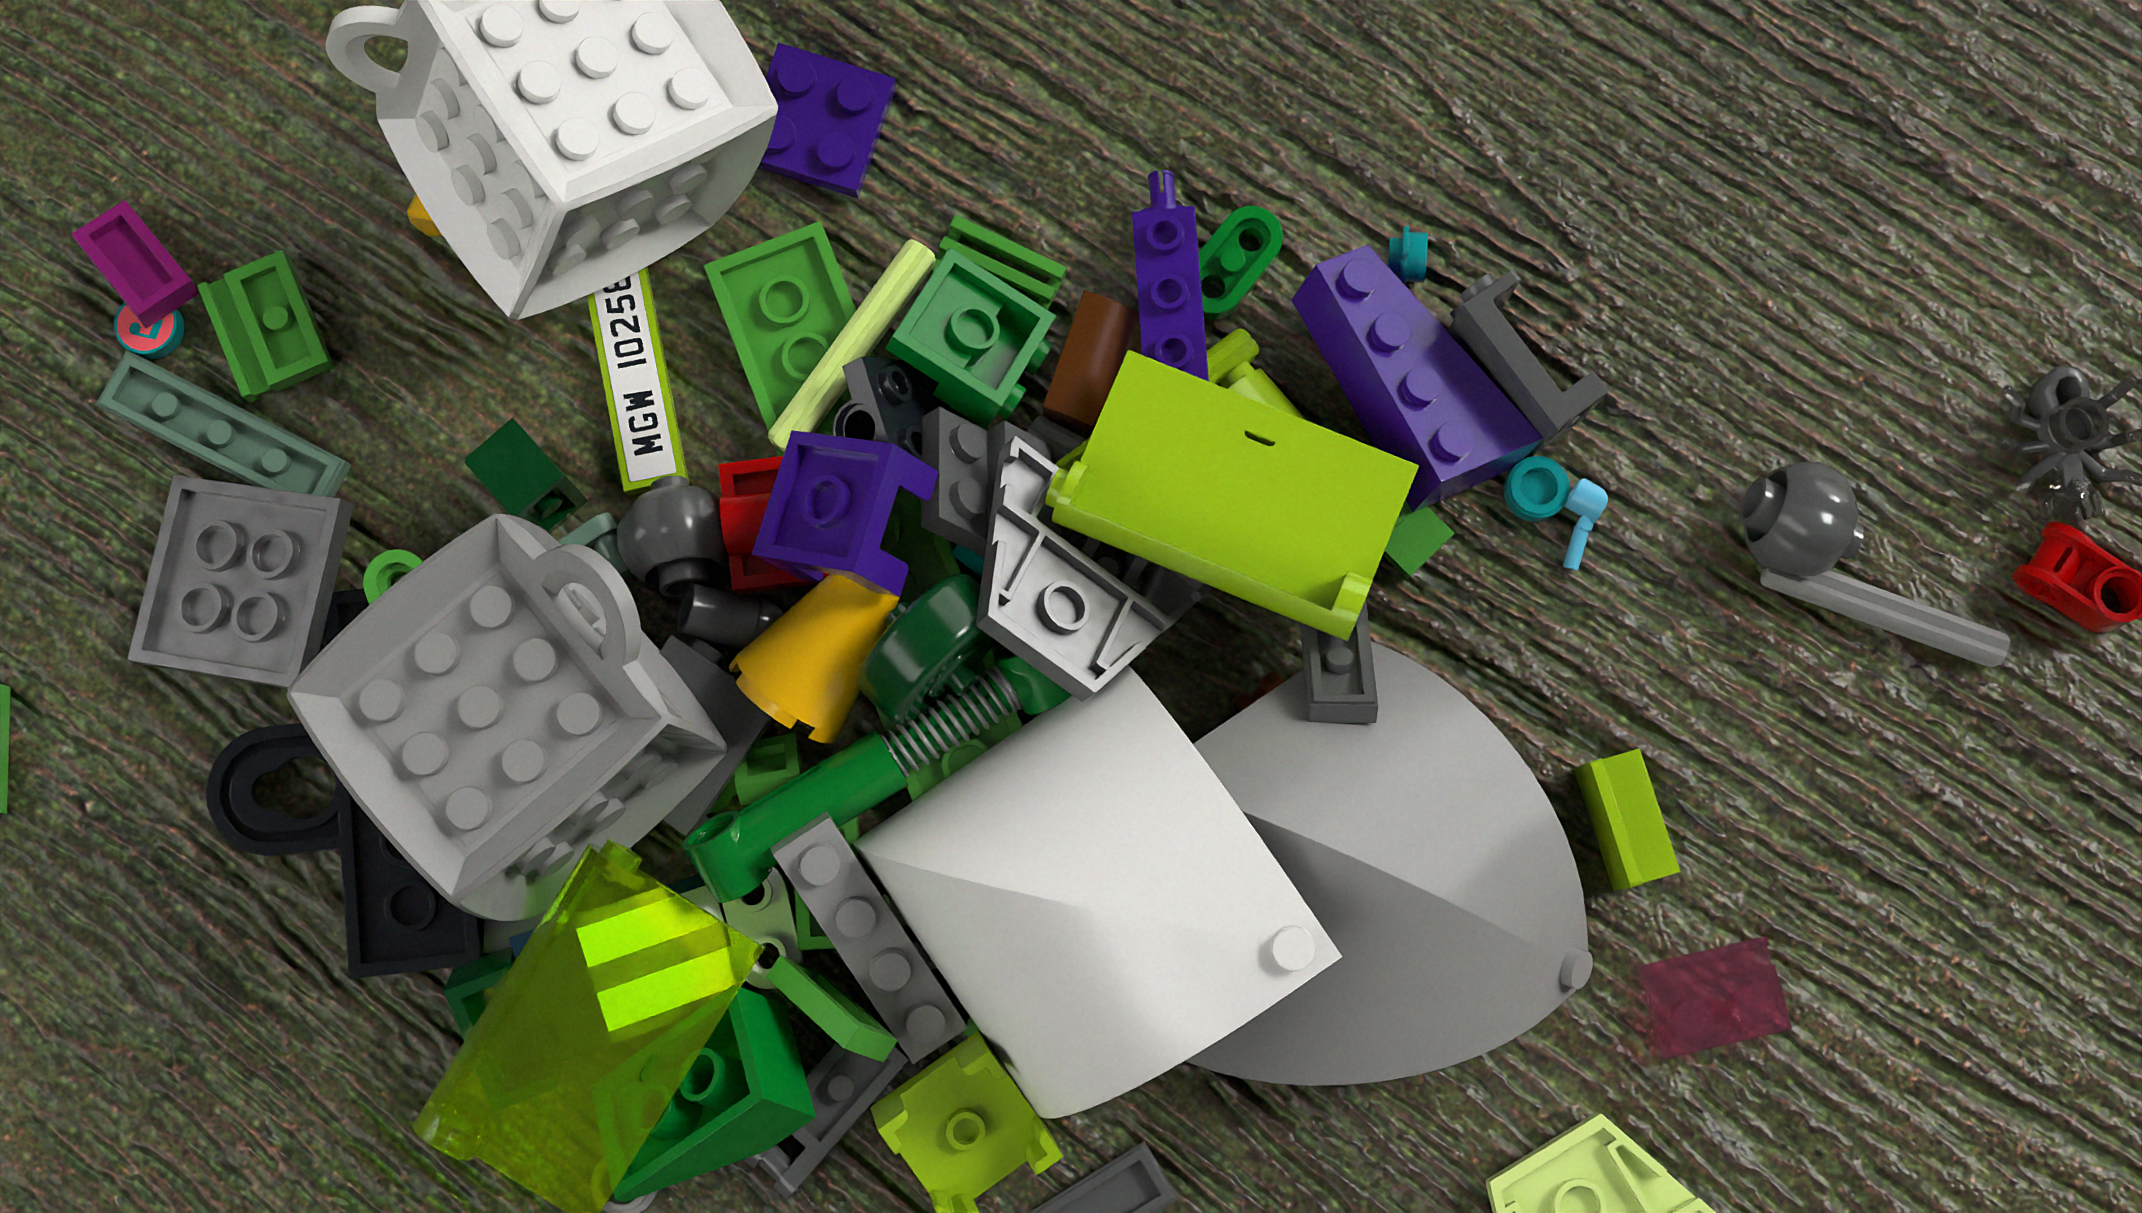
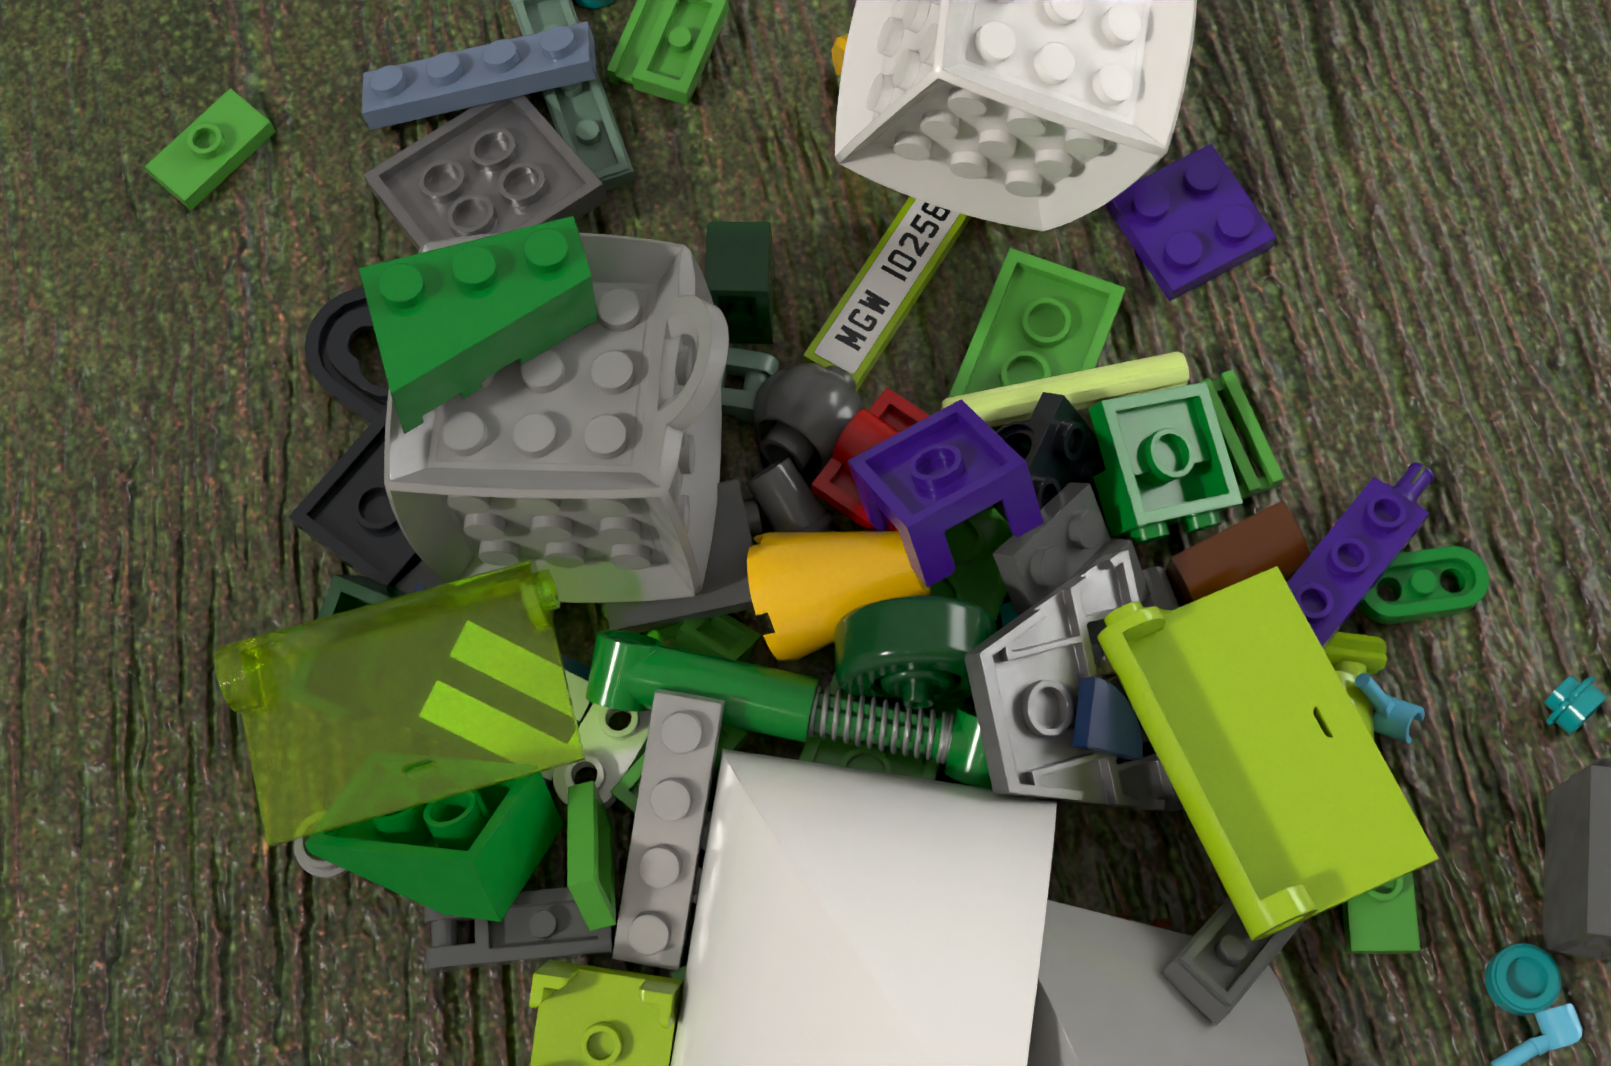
camera: 50 degrees right, 10 degrees down
dark purple wedge [1291,245,1544,512] -> none
none -> green wedge [359,216,598,434]
none -> sand blue plate [362,21,597,130]
none -> dark blue tile [1072,677,1143,760]
none -> medium azure hand [1355,673,1425,744]

